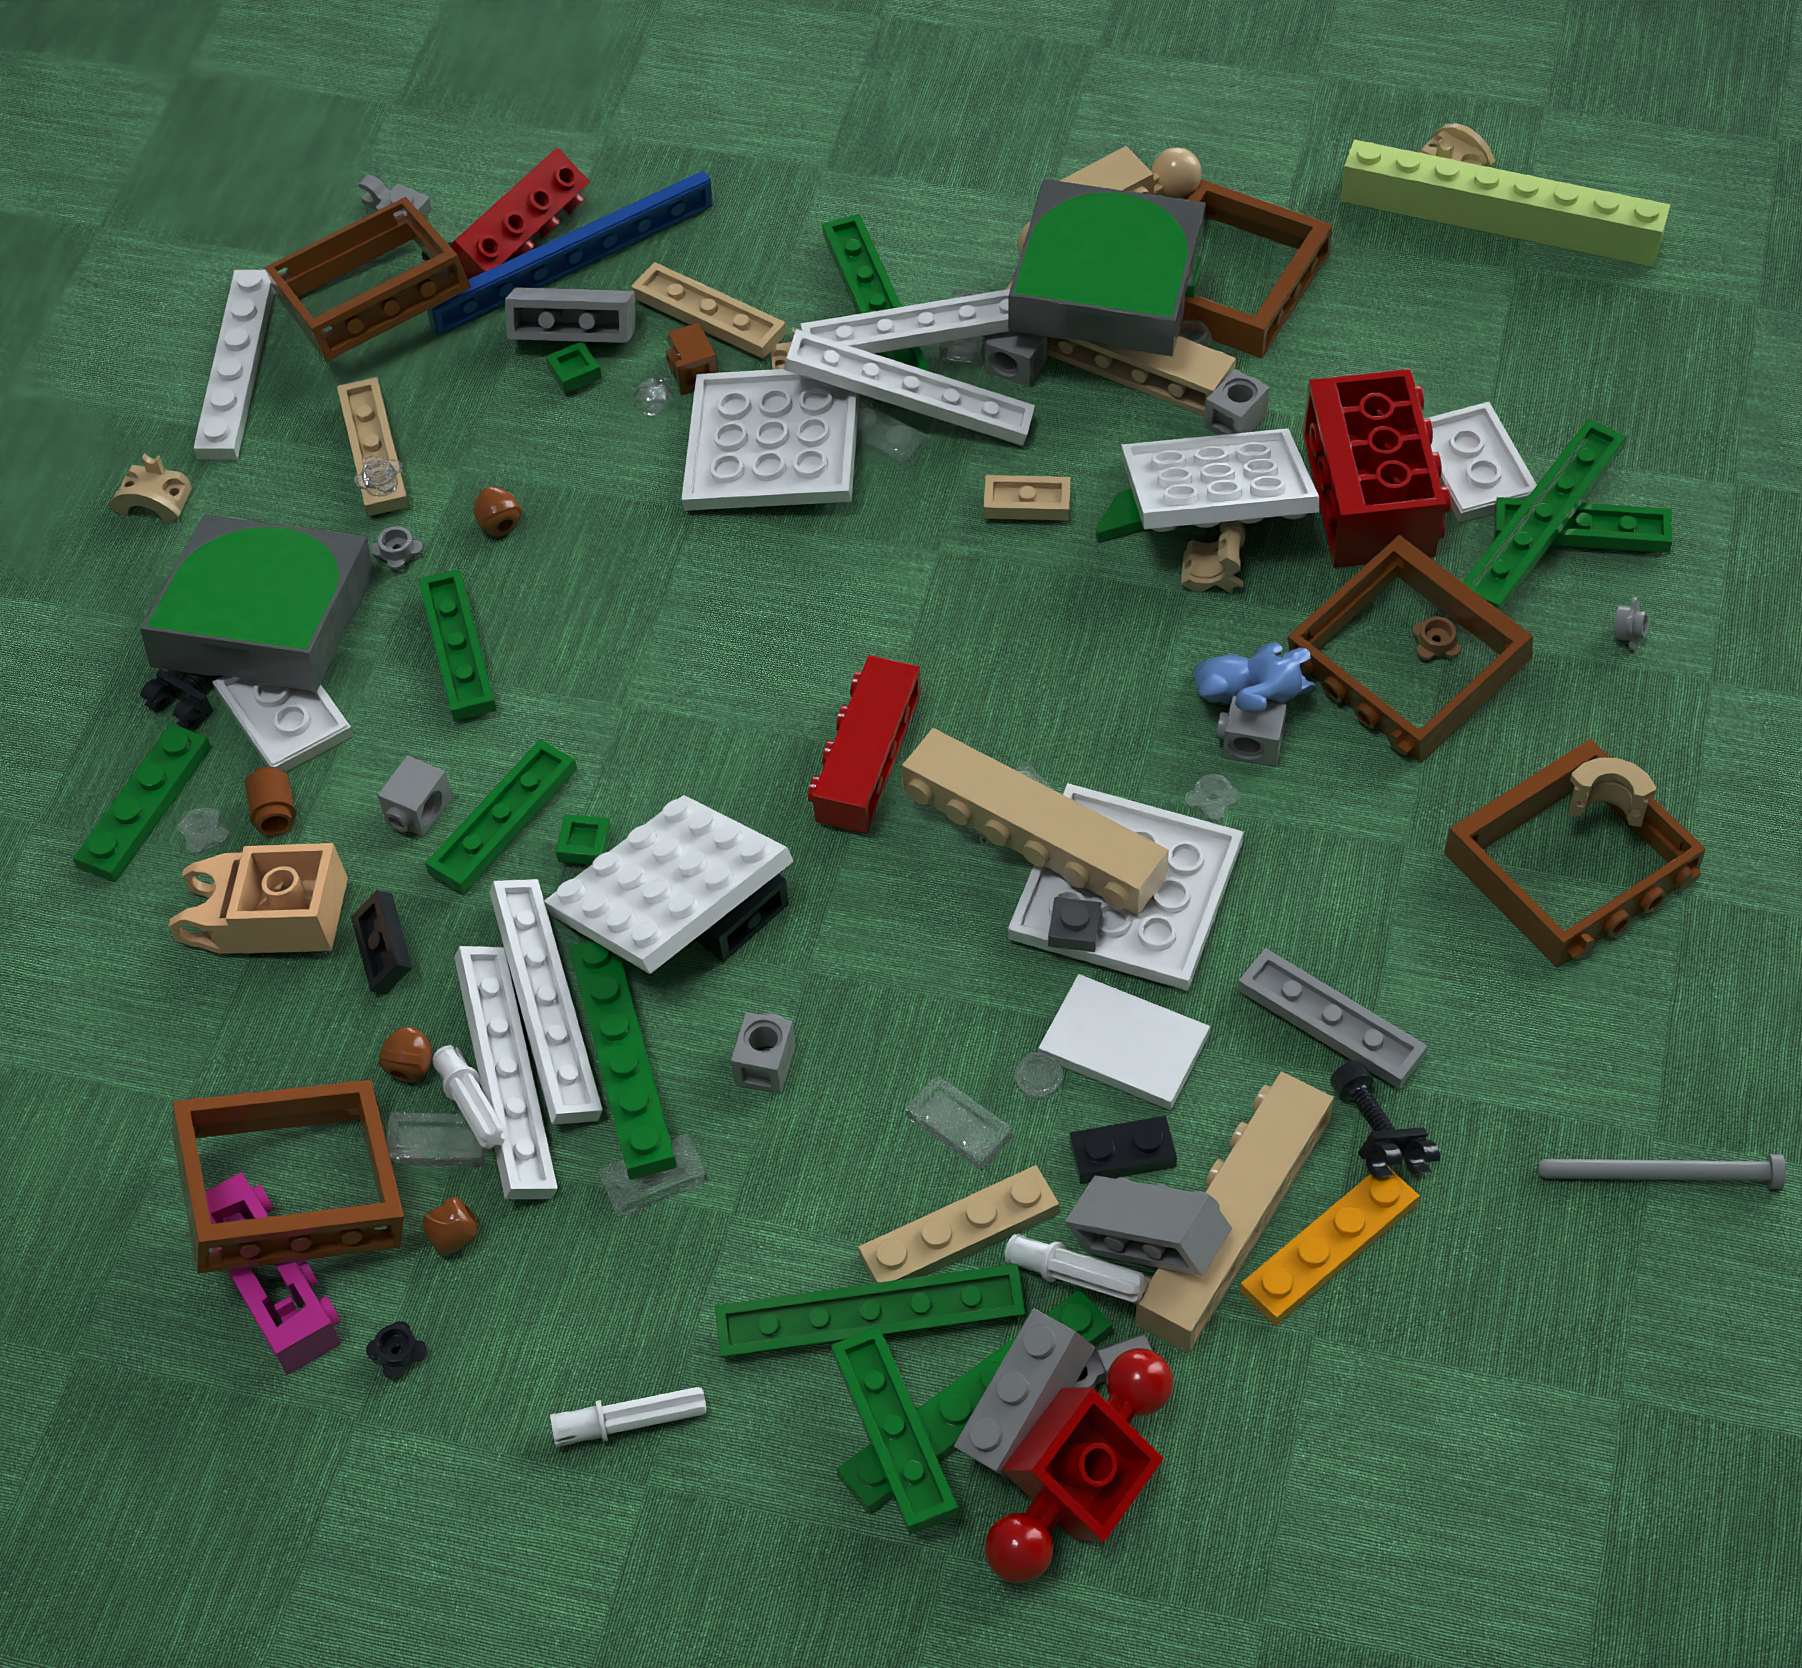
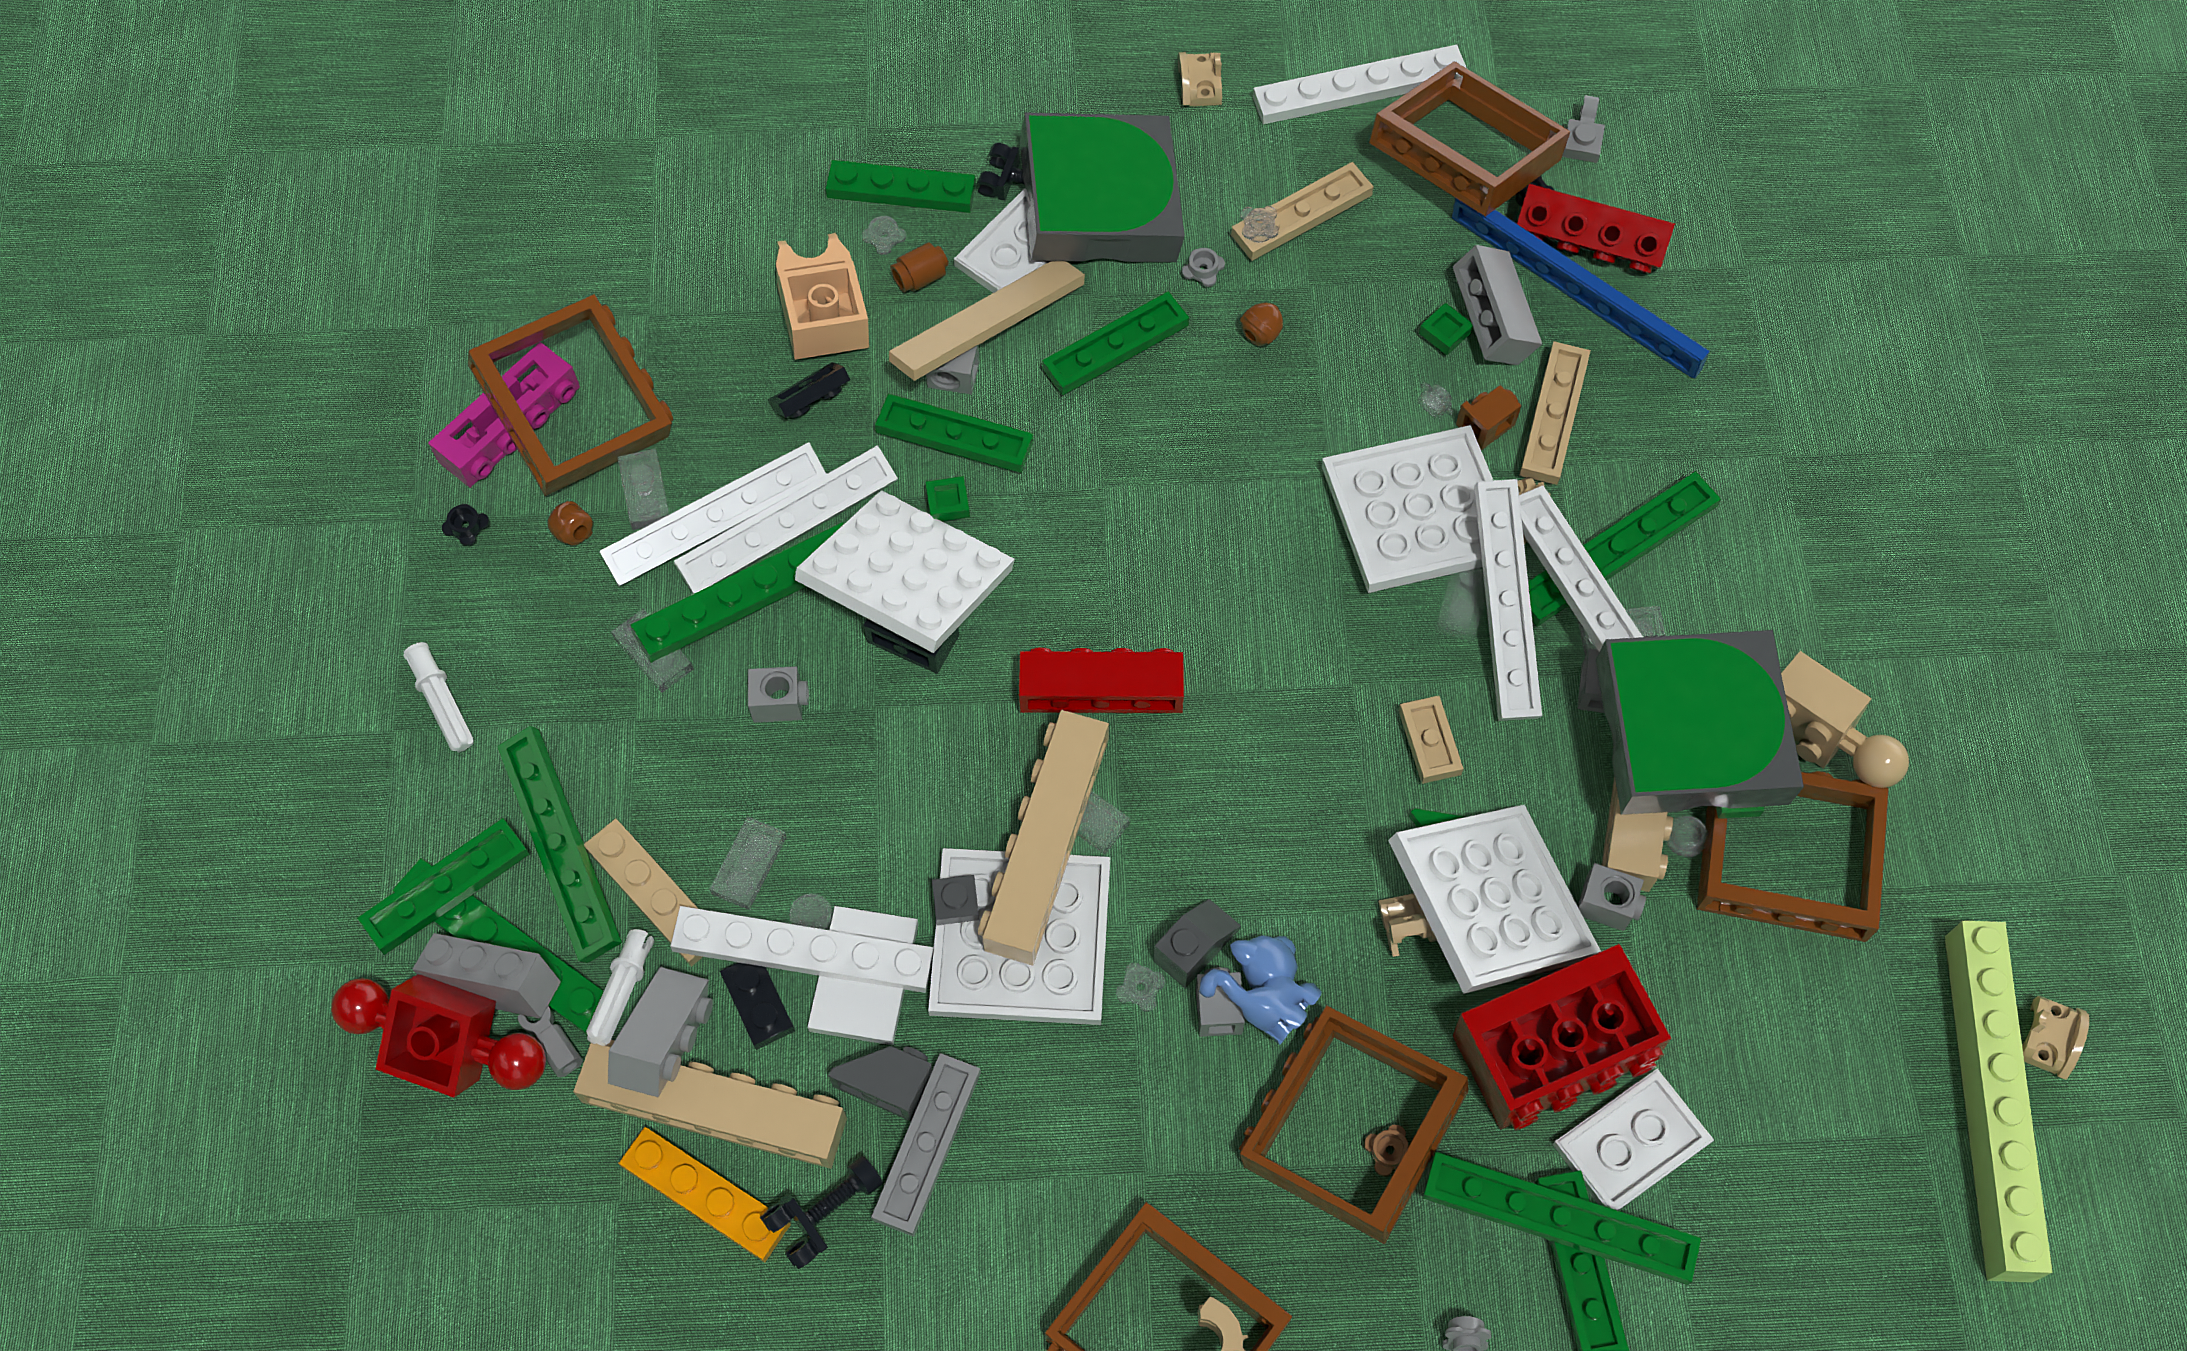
camera: 70 degrees right, 10 degrees up
dark orange piece [378,1026,433,1083] -> none
white axle [432,1045,506,1149] -> none
none -> white plate [671,906,933,993]
none -> dark grey slope [828,1046,933,1121]
none -> tan tile [889,261,1085,381]
none -> dark grey slope [1153,899,1241,989]

